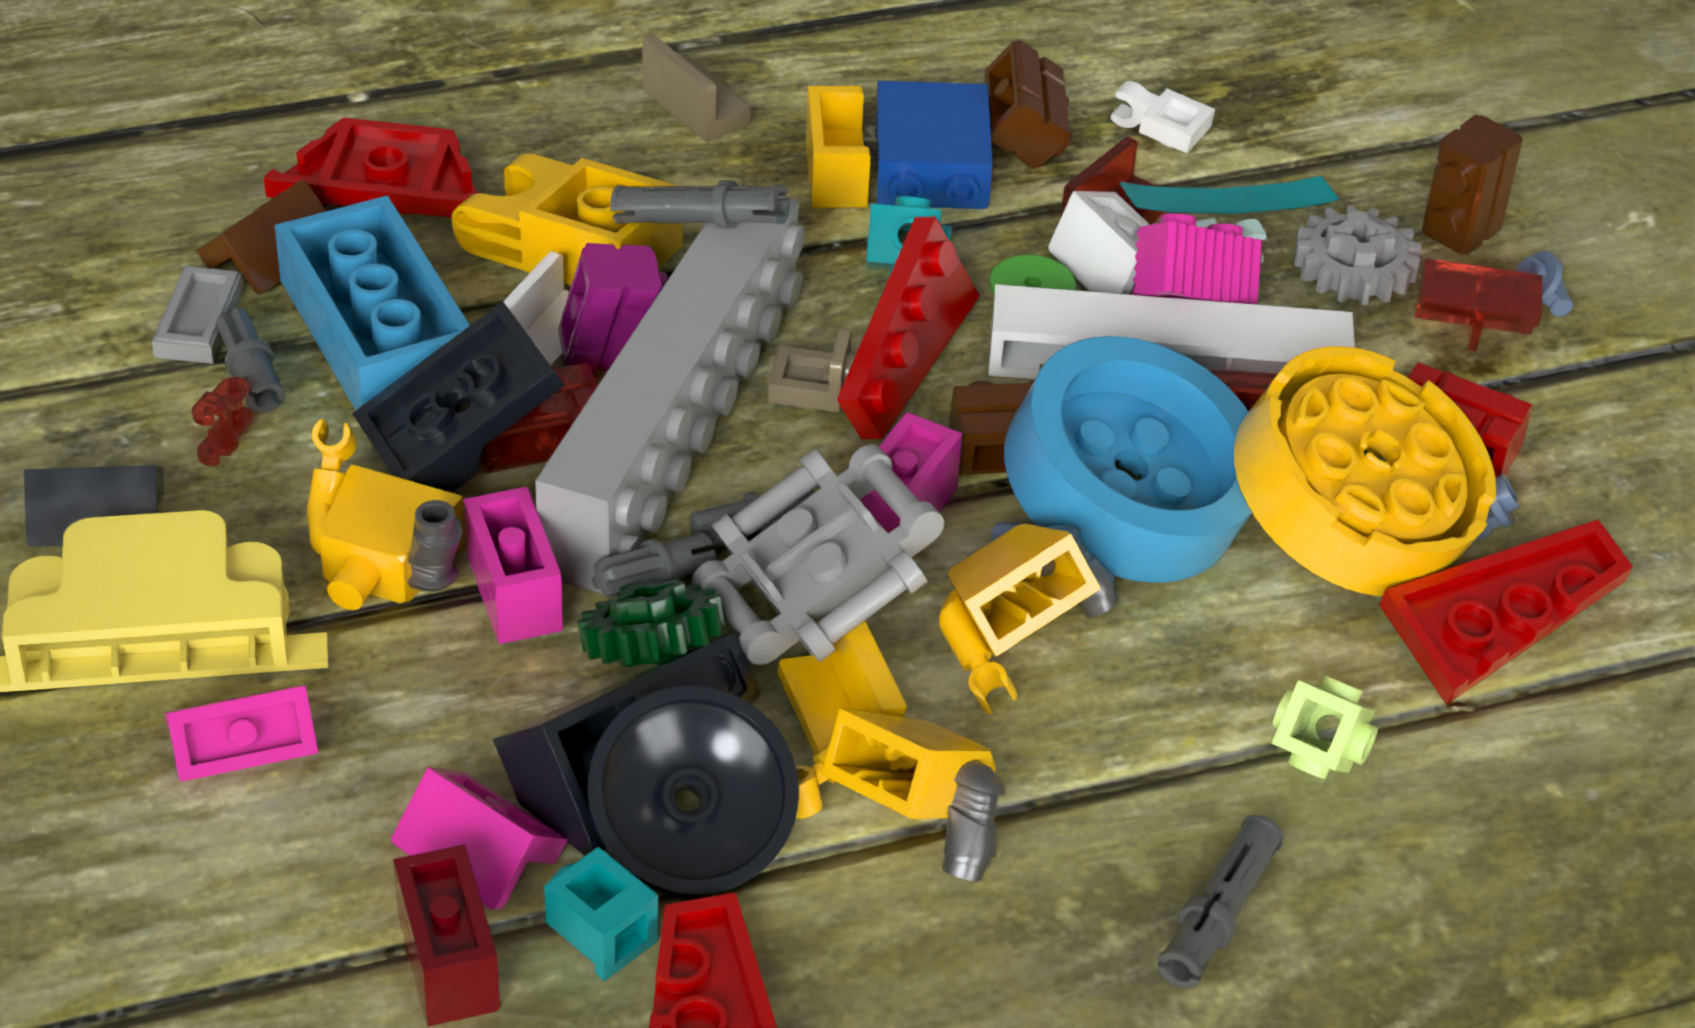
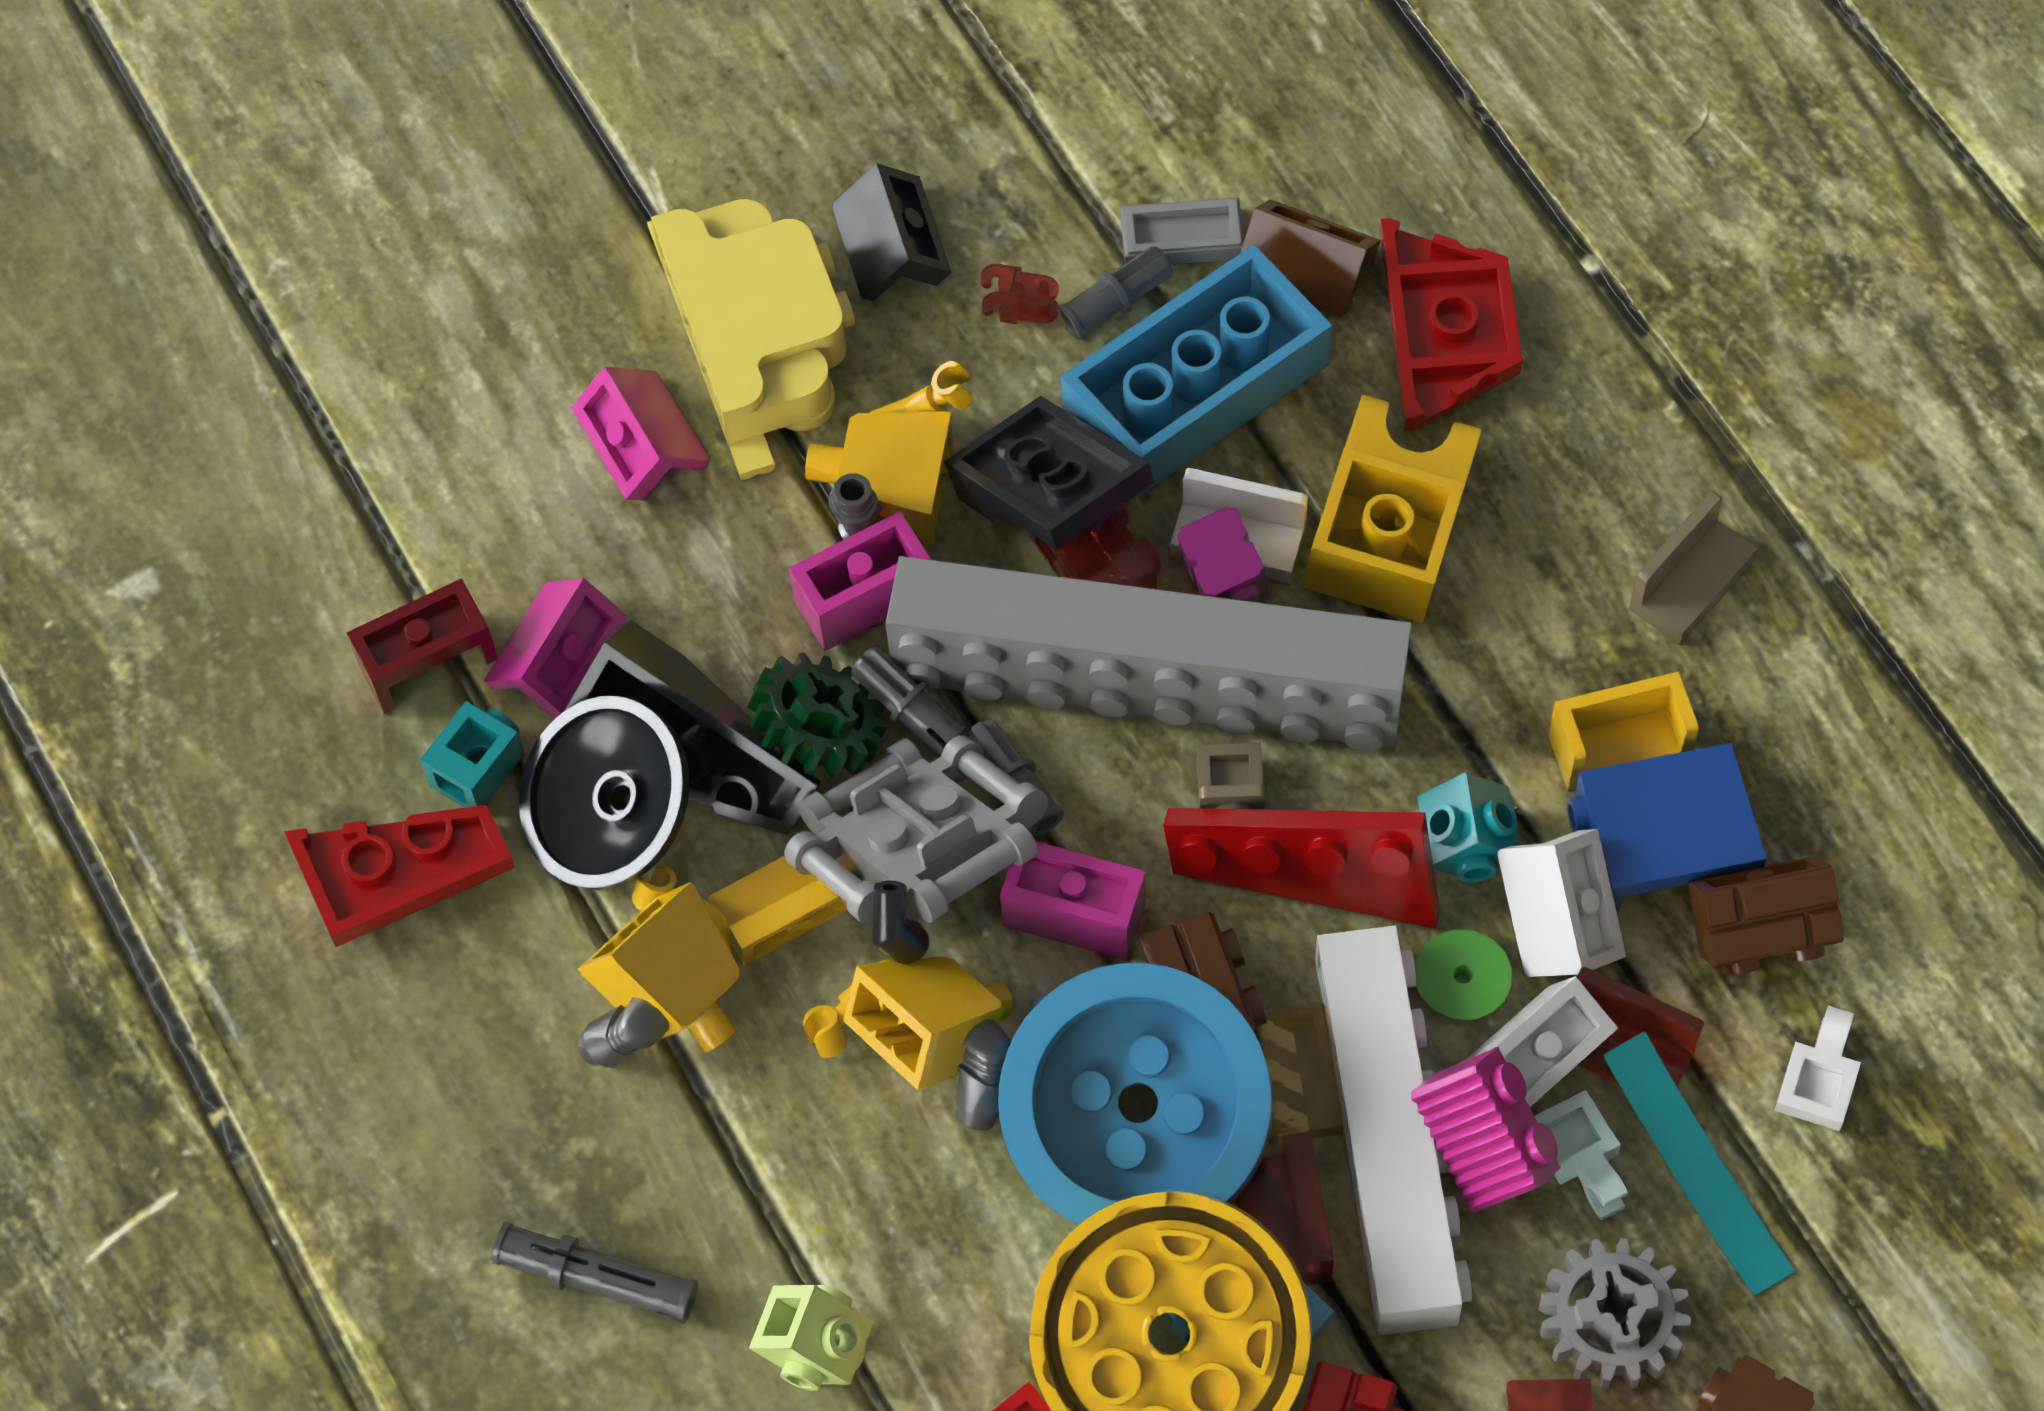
camera: 85 degrees right, 20 degrees up
dark grey pin [610,180,790,229] -> none
none -> black arm [872,880,930,964]
none -> white panel [1498,829,1626,977]

